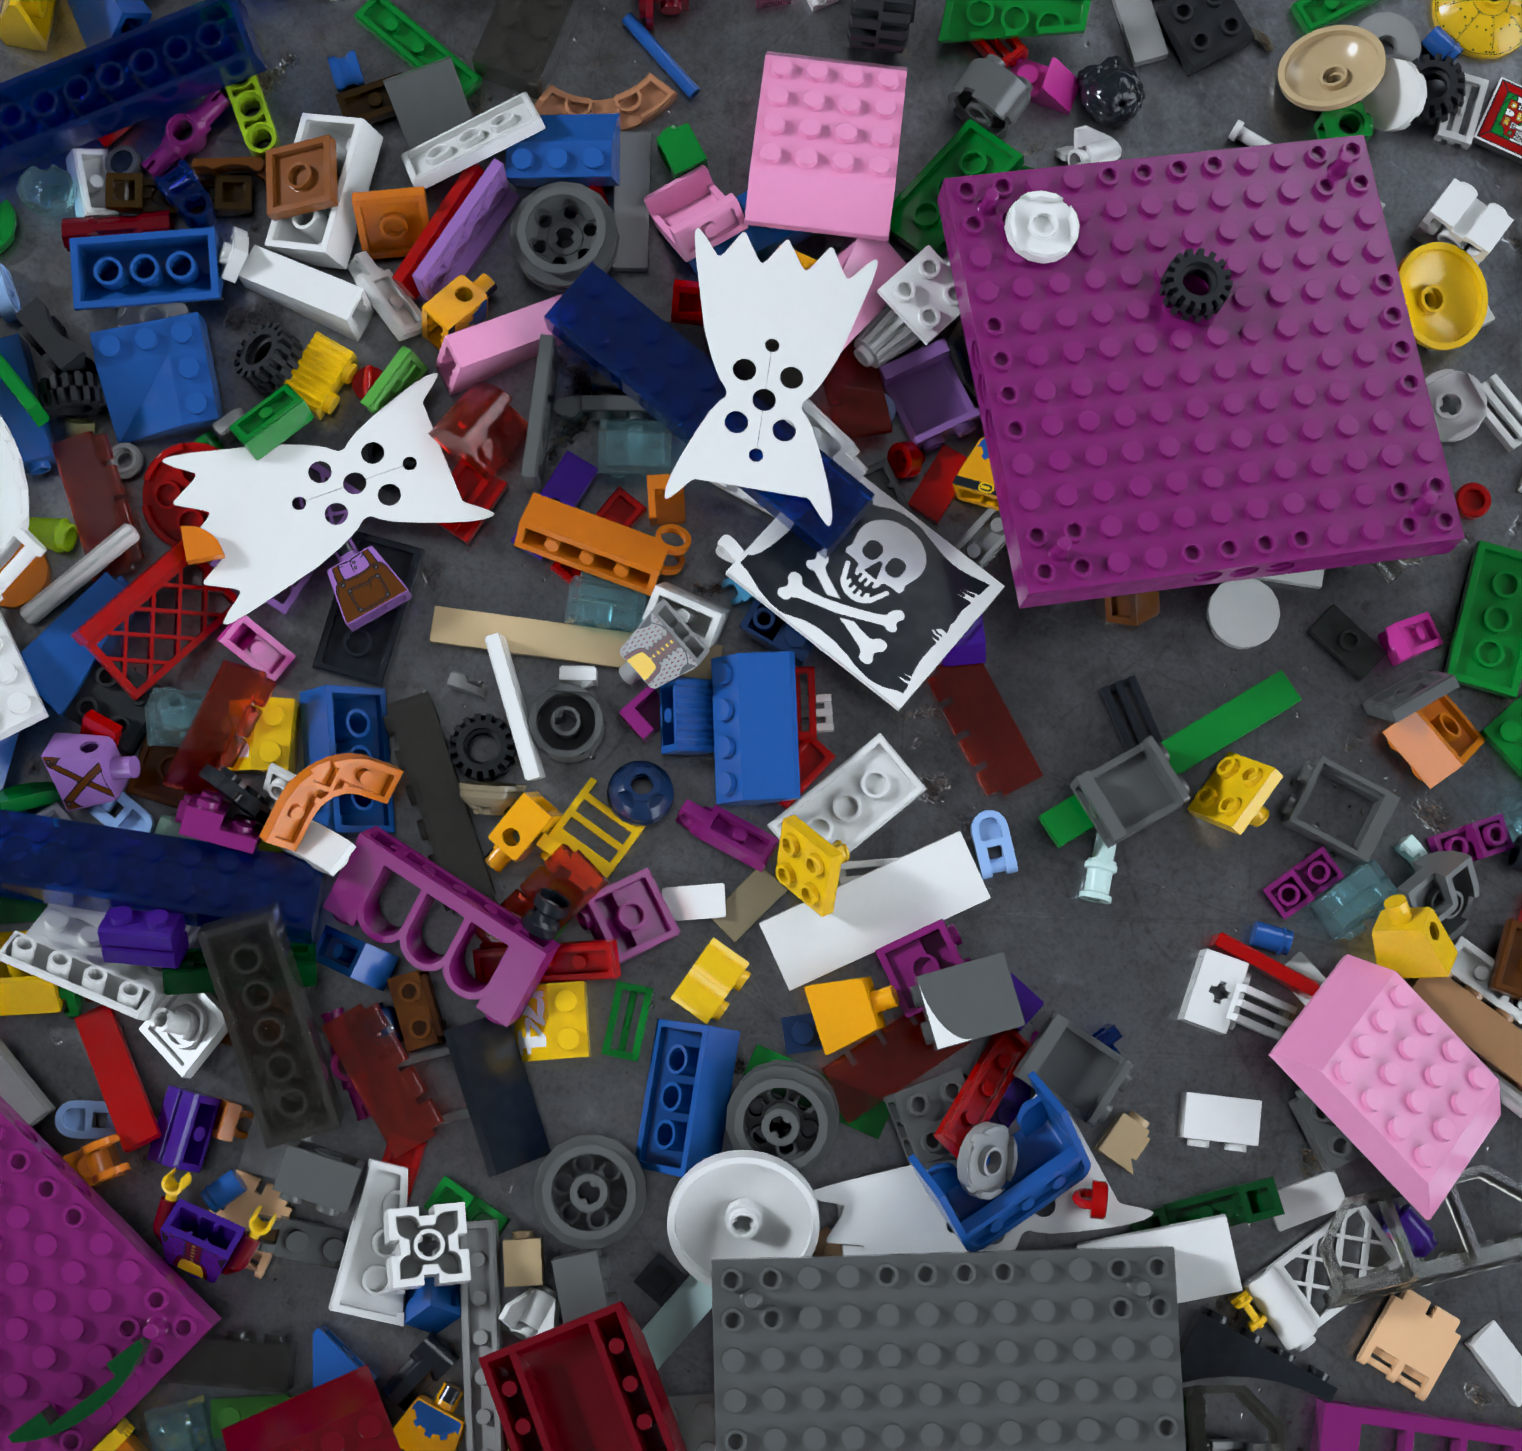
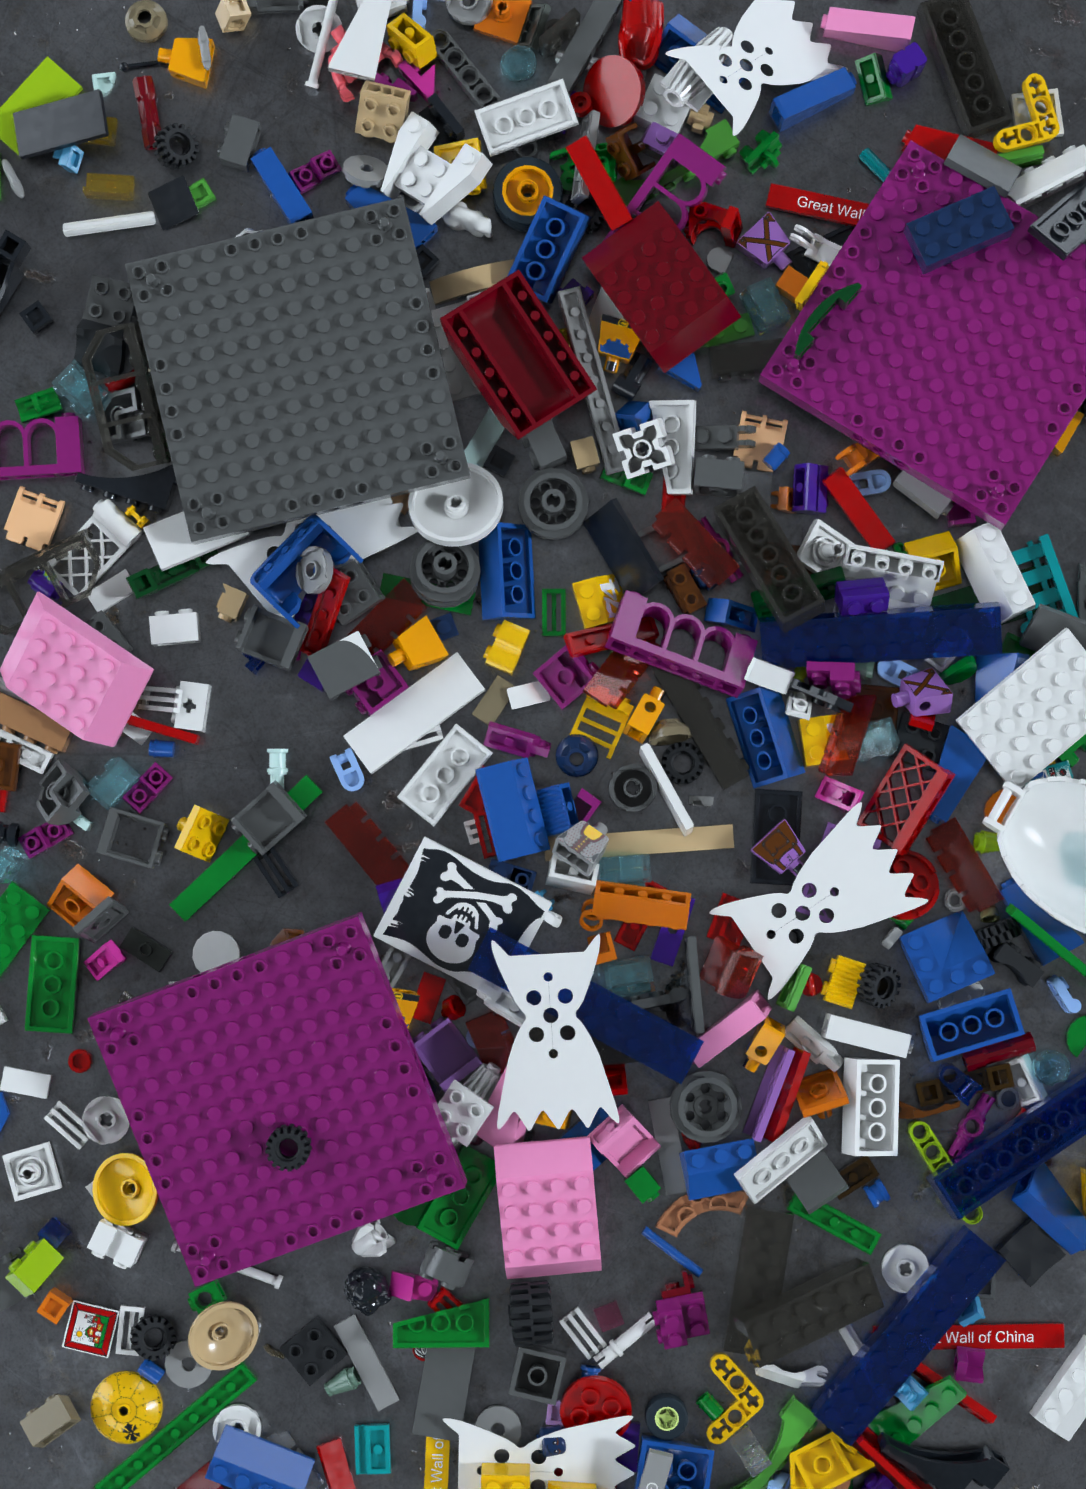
camera: 170 degrees right, 5 degrees up
white axle [19,523,140,624] -> none
torso [153,1167,277,1283] -> none
orange tile [180,526,225,565] -> none
white plate [218,226,249,283] -> none
green slope [229,384,314,460] -> none
orange plate [259,753,404,852] -> none
dark orange tile [266,134,338,221] -> none
white brick [498,1285,560,1340] -> none
black wheel [522,888,572,940] -> none
white tile [559,665,598,689] -> none
yellow plate [775,815,850,917] -> none
white tile [1004,190,1080,264] -> none
red tile [1072,1180,1108,1220] -> none
white tile [1360,58,1427,132] -> none
yellow torso [1372,894,1458,978] -> none

